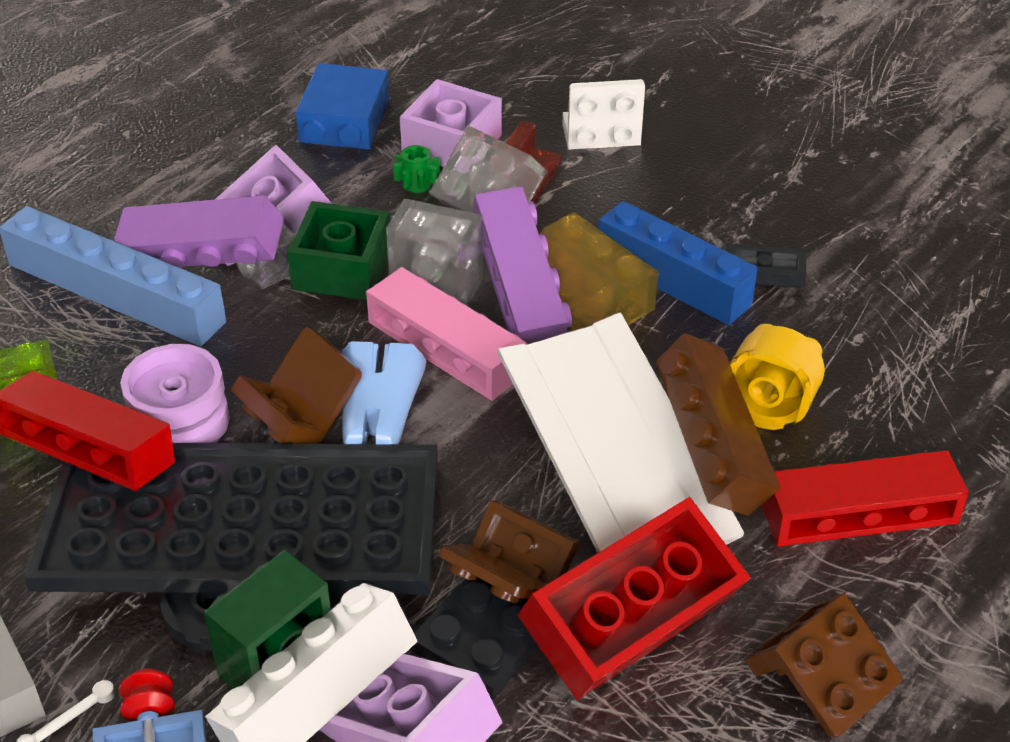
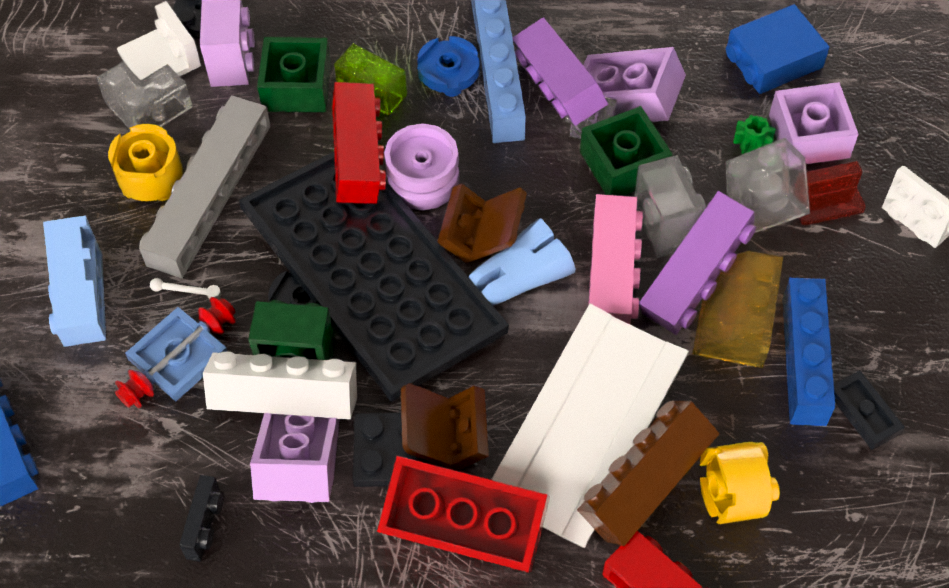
camera: 55 degrees right, 15 degrees up
none -> blue plate [417,36,480,97]

